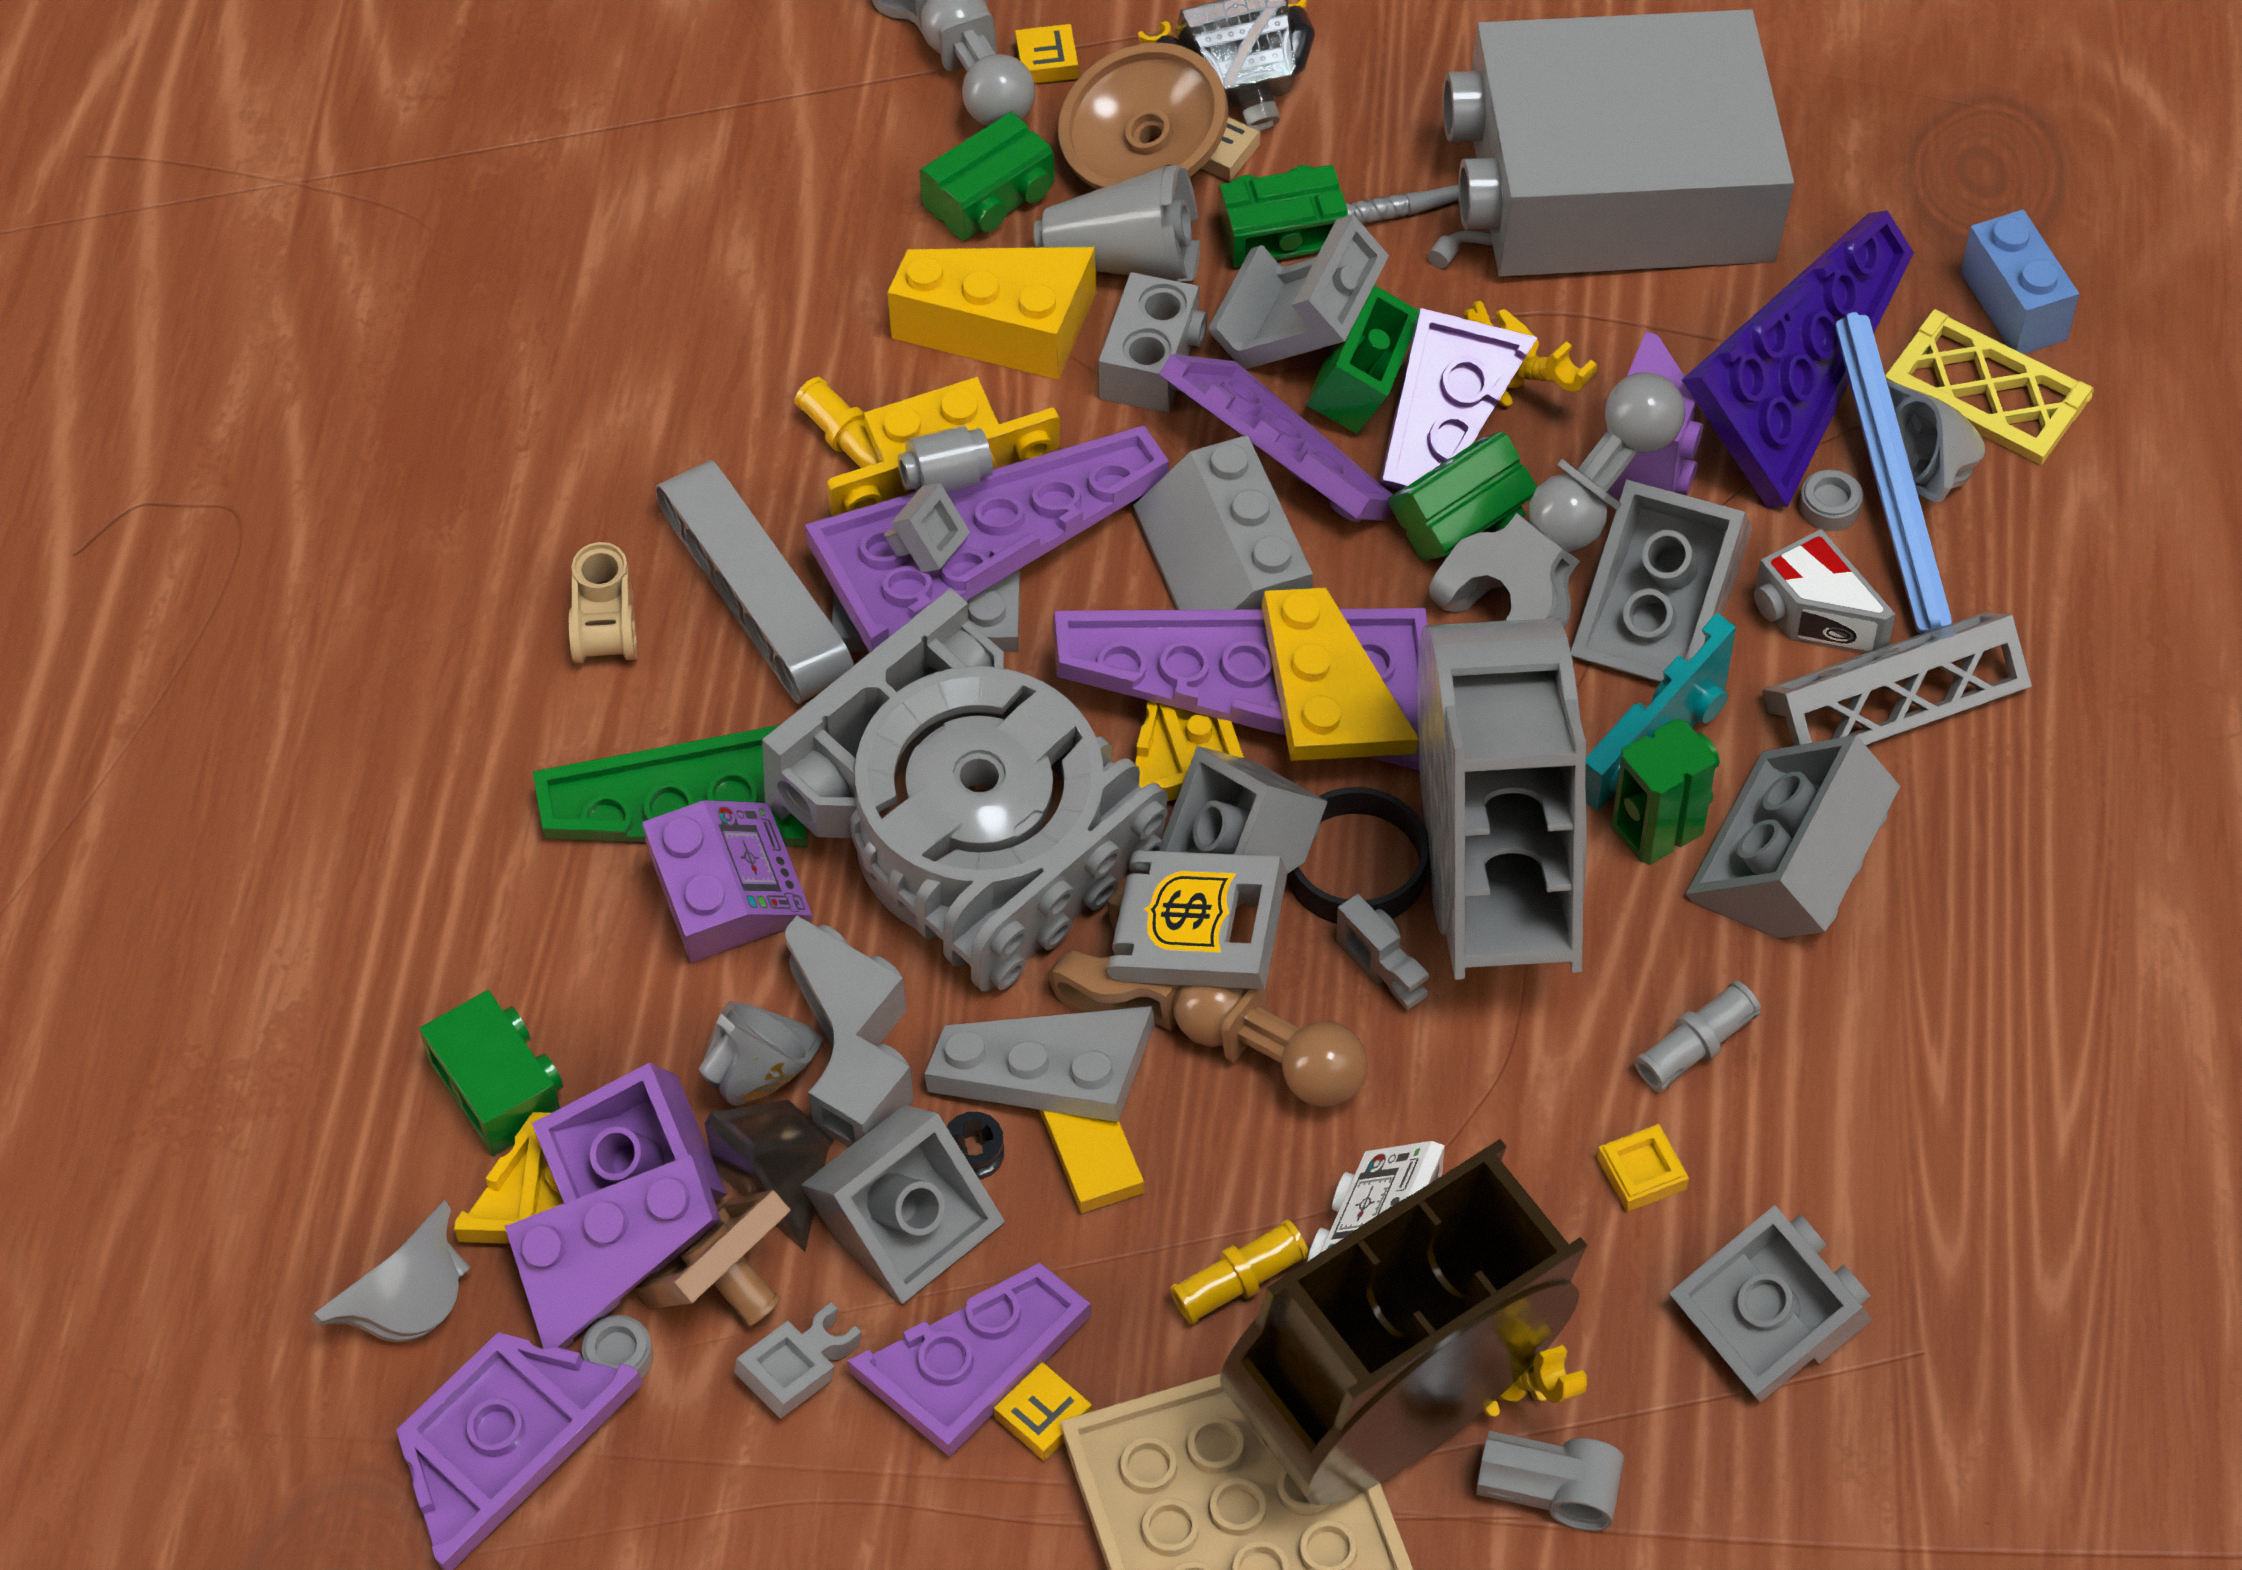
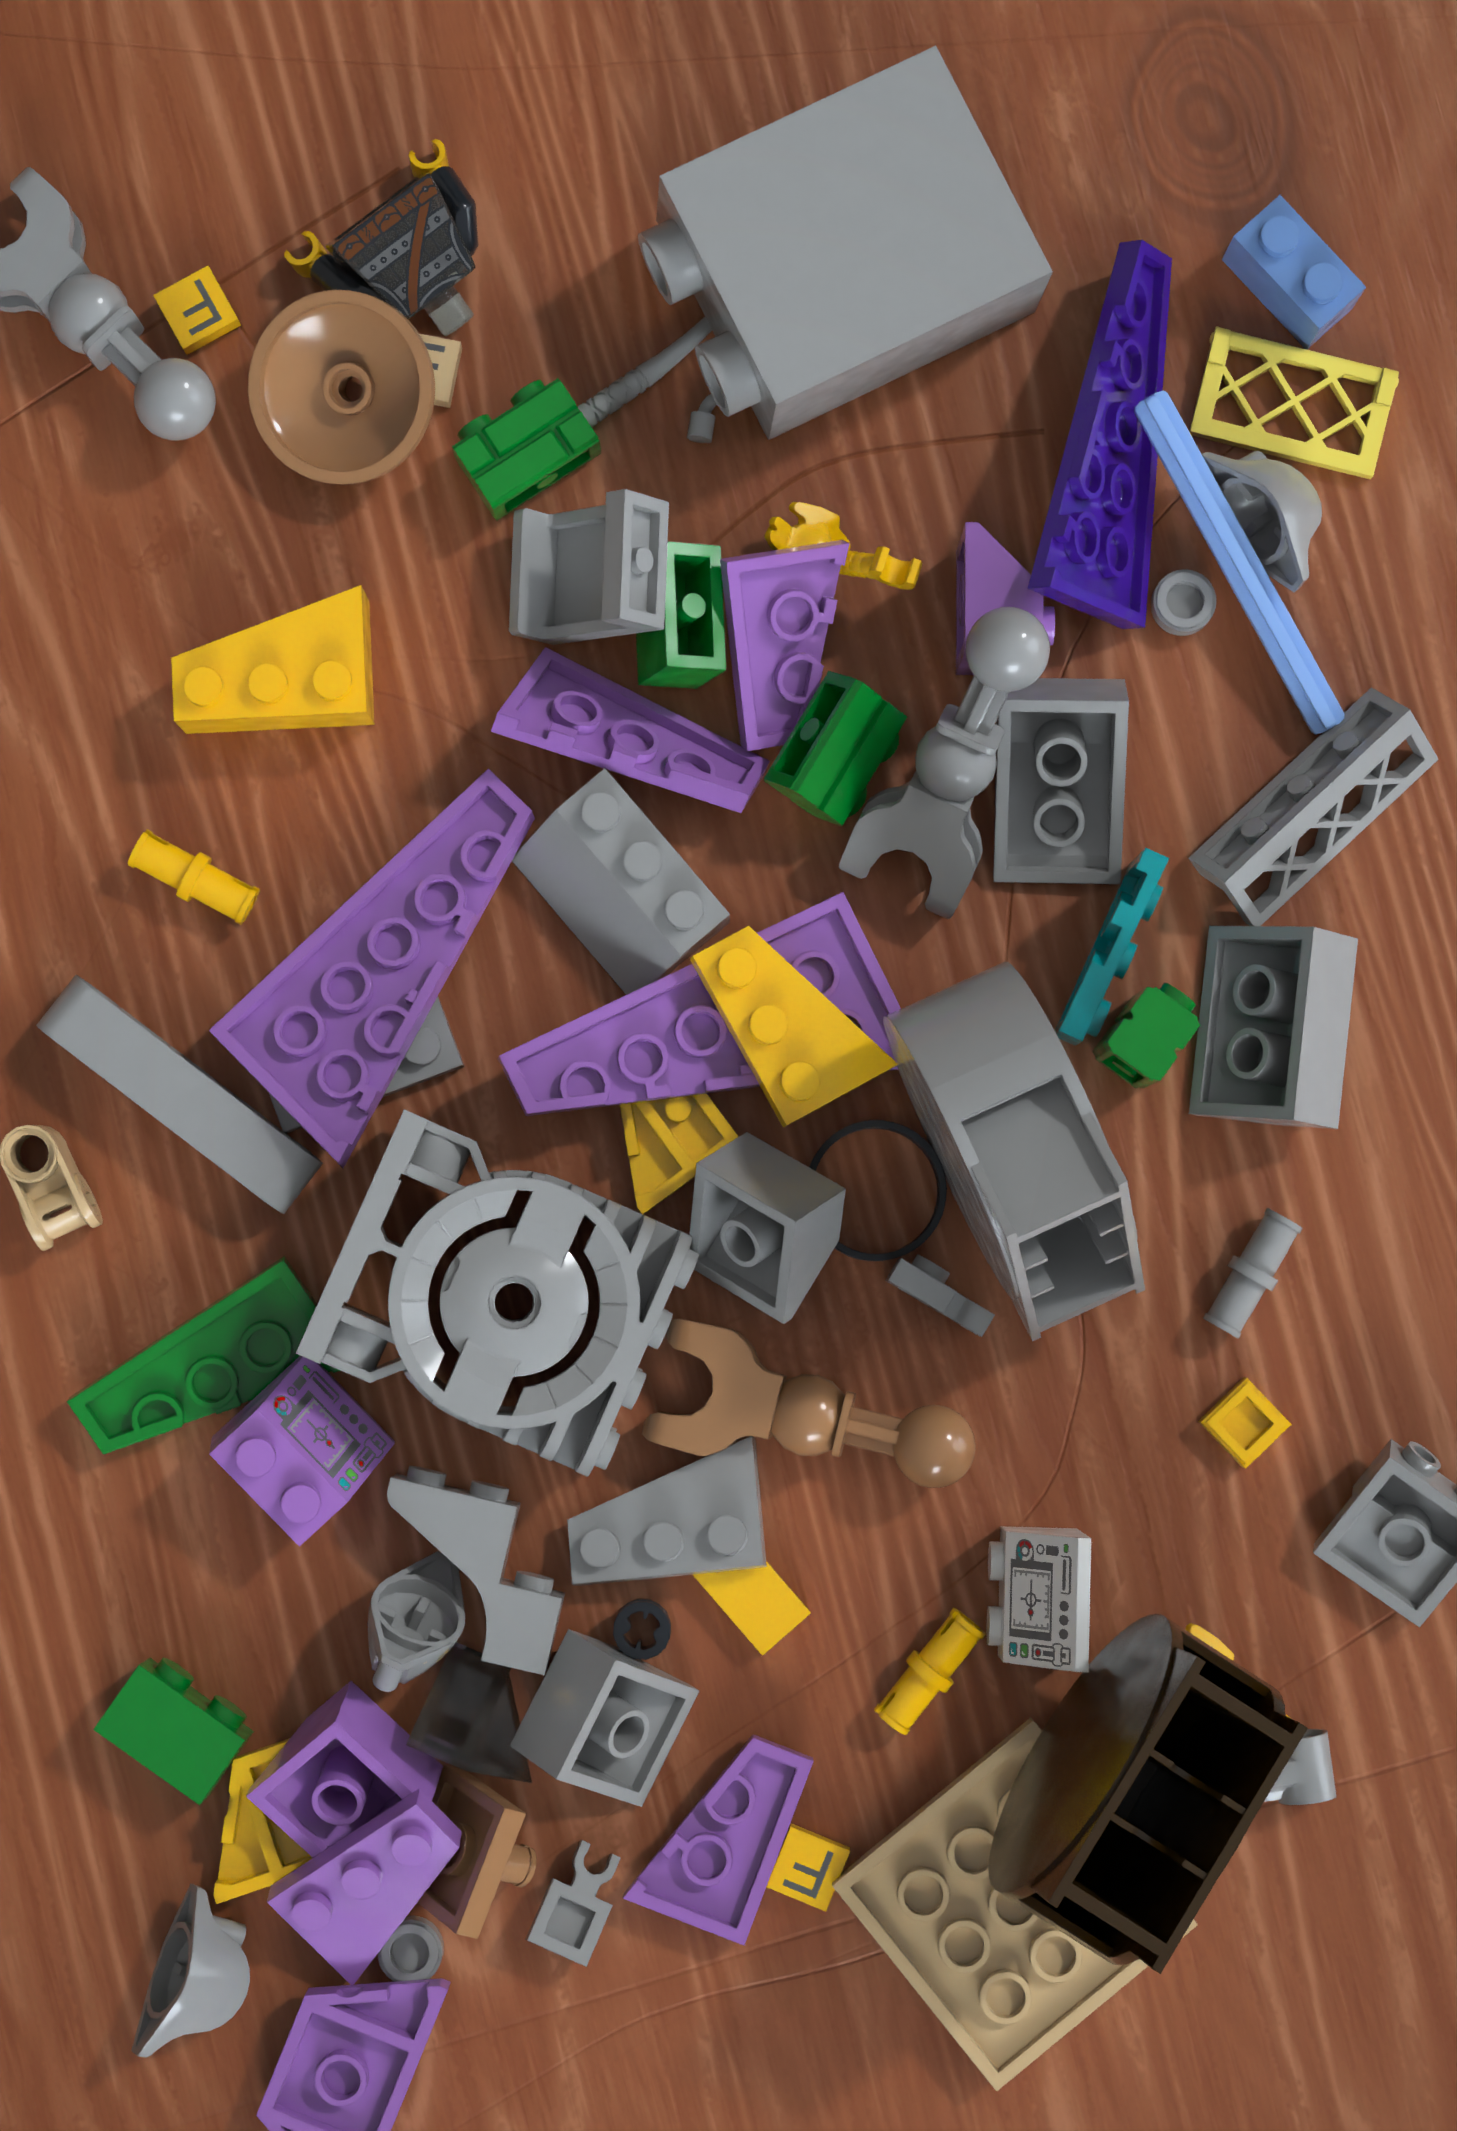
camera: 25 degrees left, 30 degrees up
yellow bracket [827,377,1060,516] -> none
light grey tile [884,483,971,573] -> none
light grey brick [898,425,993,493] -> none
green brick [919,111,1055,242] -> none
light grey cone [1034,165,1200,282] -> none
light grey brick [1098,272,1208,413] -> none
light grey container [1107,851,1288,989] -> none
slope [1754,529,1896,654] -> none

